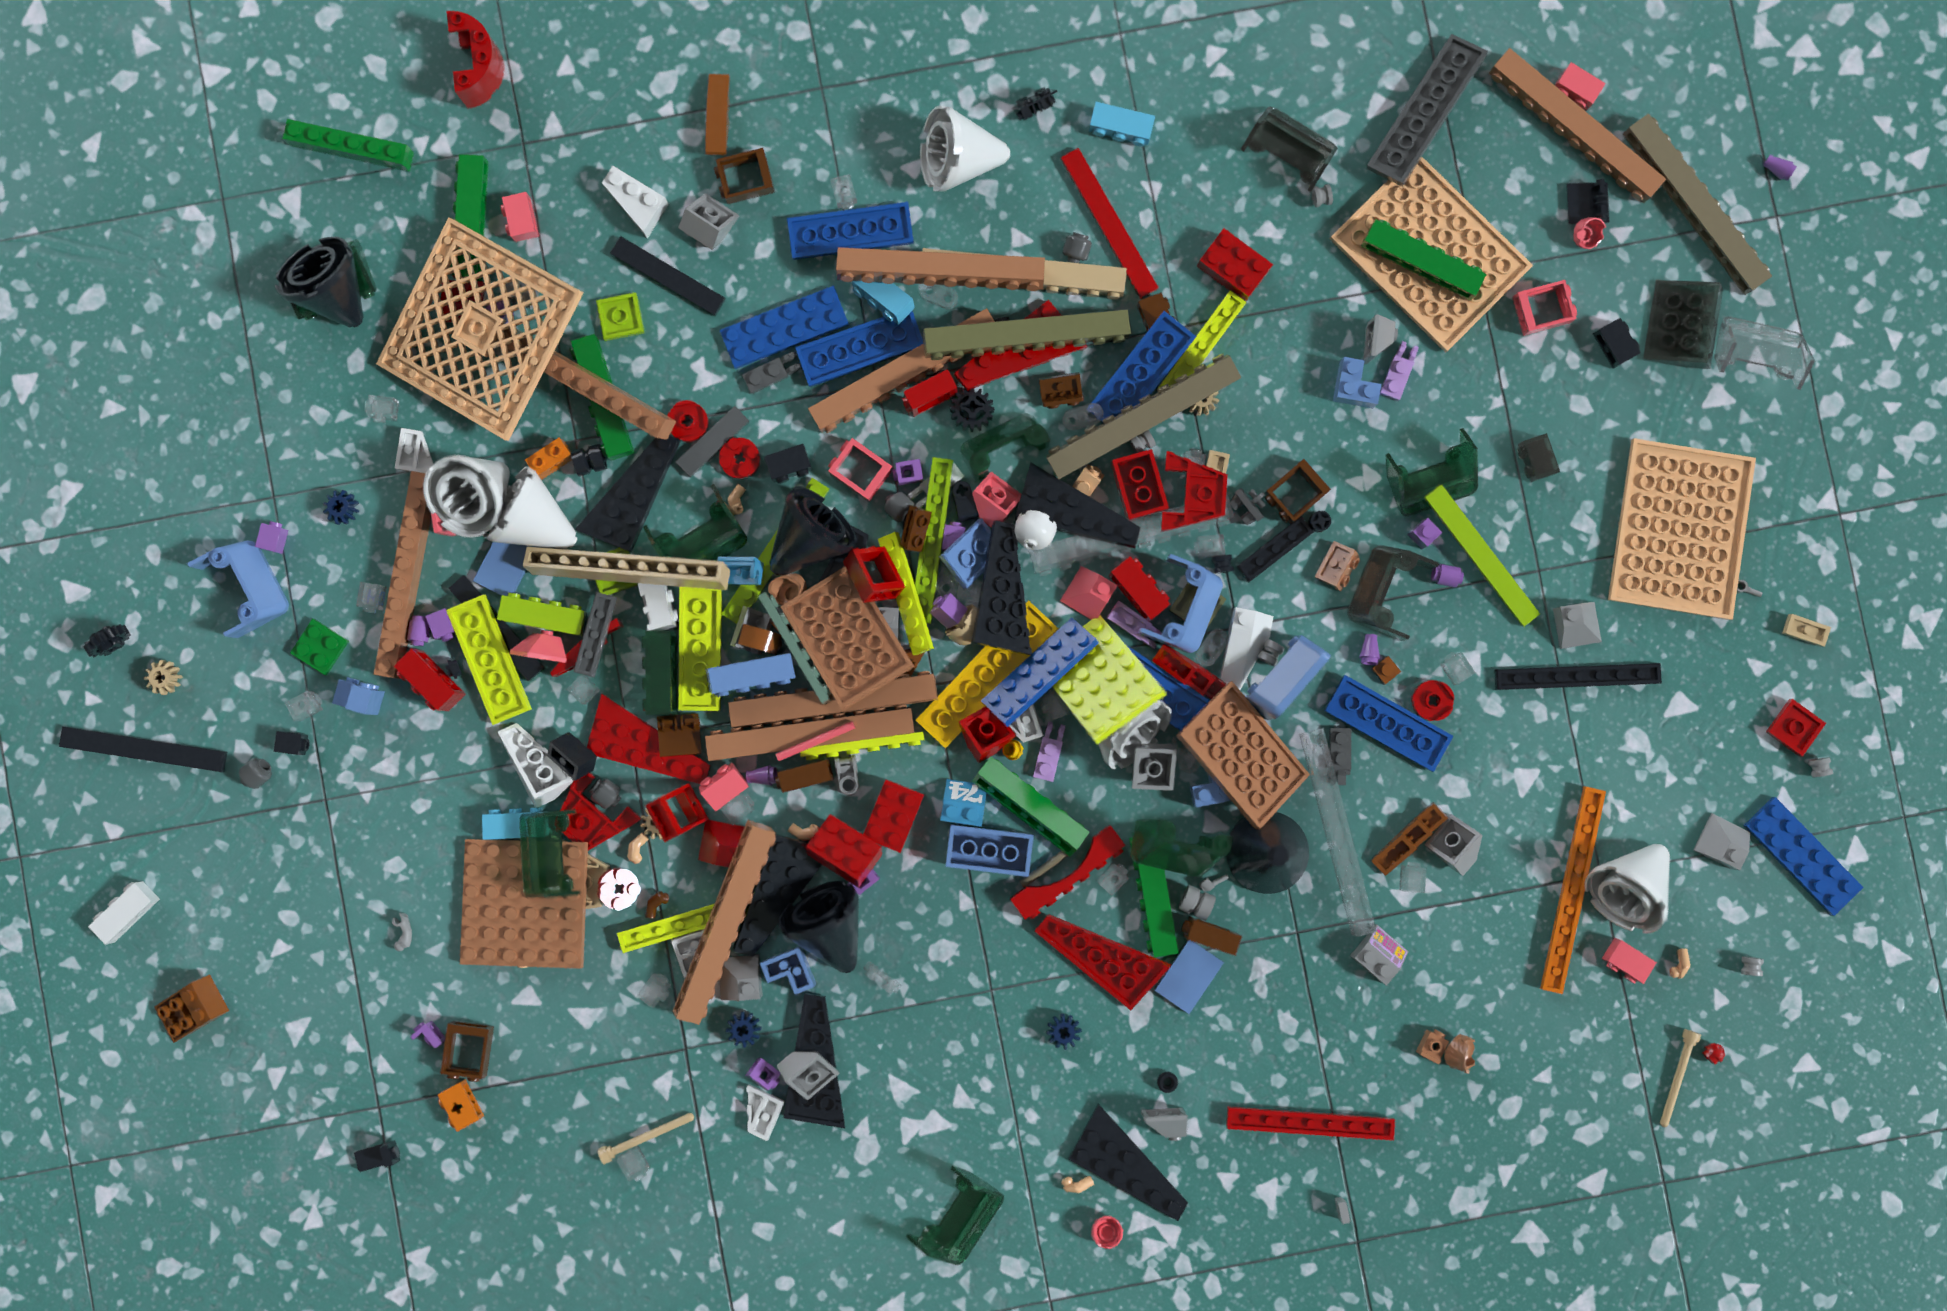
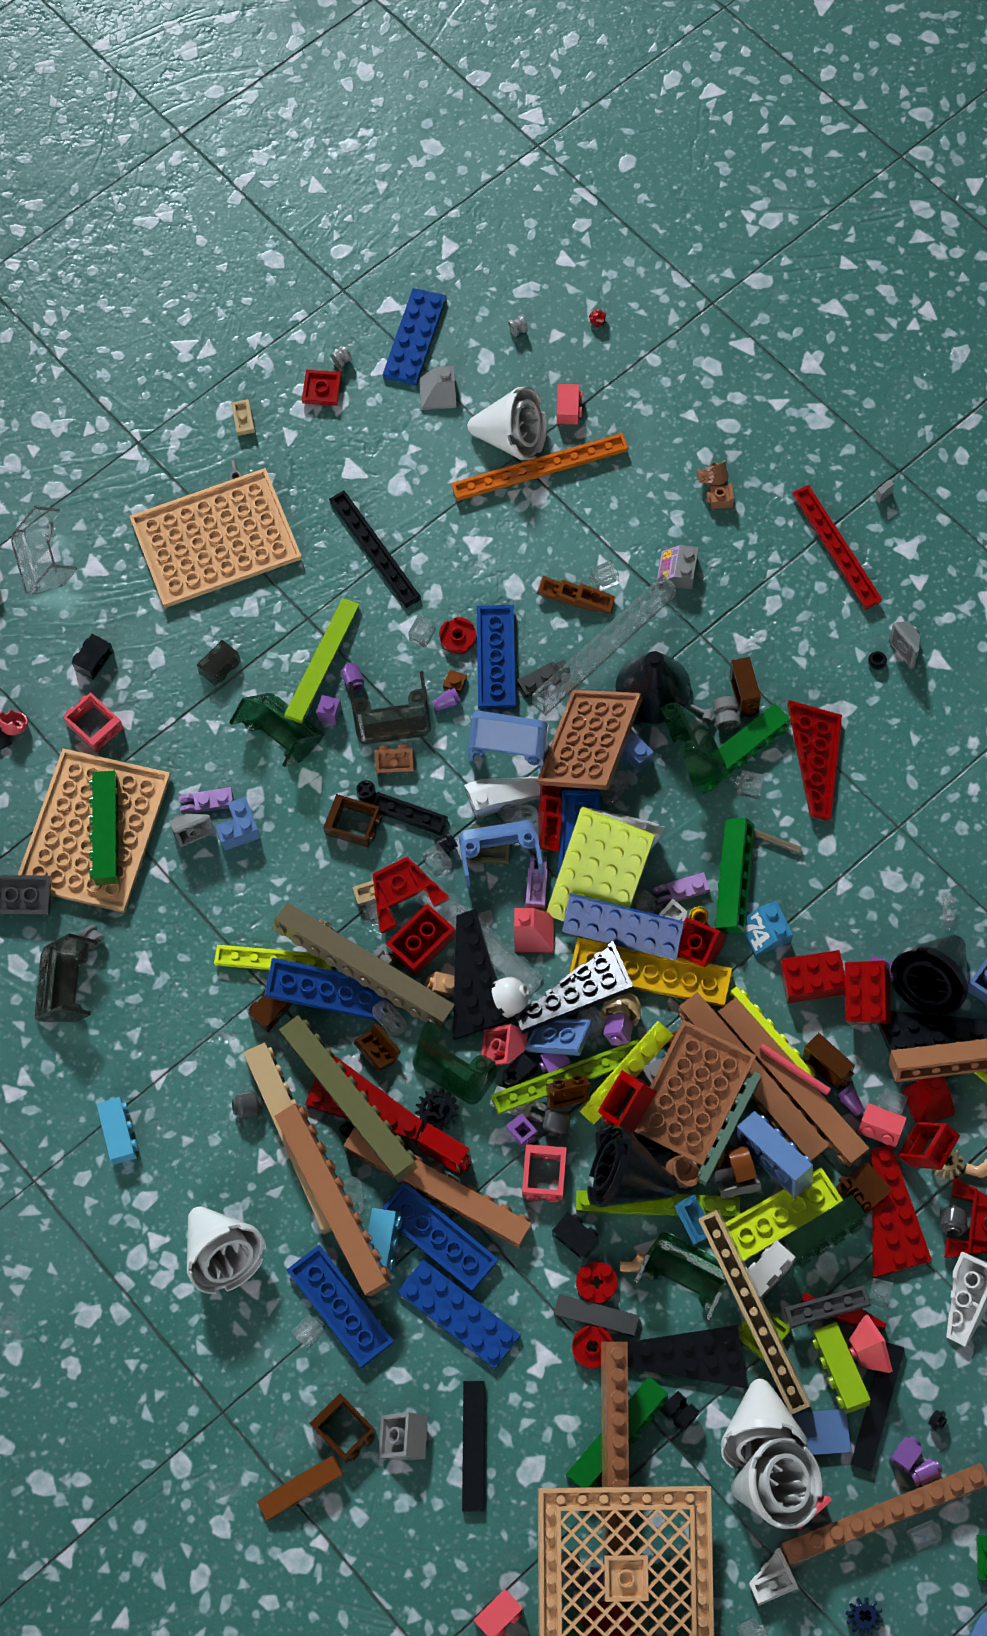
camera: 115 degrees left, 20 degrees down
red brick [394,648,466,711] -> none
neon yellow plate [446,594,532,725] -> none
orange brick [525,437,572,480] -> none
black brick [547,732,597,781] -> none
lime tile [596,292,645,341] -> none
white wedge [602,166,669,238] -> none
dark grey hinge [743,352,802,394] -> none
light nougat arm [788,823,819,841] -> none
light grey piece [835,754,859,795] -> none
clear plate [936,562,959,597] -> none
medium blue brick [946,824,1034,877] -> none
red arch [1010,825,1126,920] -> none
black hinge [1012,87,1057,121] -> none
dark blue gear [1046,1013,1082,1050] -> none
red tile [1061,148,1159,299] -> none
black wing [1068,1103,1188,1221] -> none
red brick [1108,556,1170,622] -> none
light grey slope [1131,743,1177,790] -> none
medium blue tile [1154,940,1224,1014] -> none
red brick [1197,228,1273,301] -> none
dark grey hips [1229,488,1265,525] -> none
light grey wheel [1257,639,1285,667] -> none
light grey slope [1425,814,1482,876] -> none
light grey slope [1553,602,1602,649] -> none
clear smoke slope [1643,280,1723,369] -> none
tan piece [1660,1029,1701,1127] -> none
light nougat arm [1670,949,1690,979] -> none

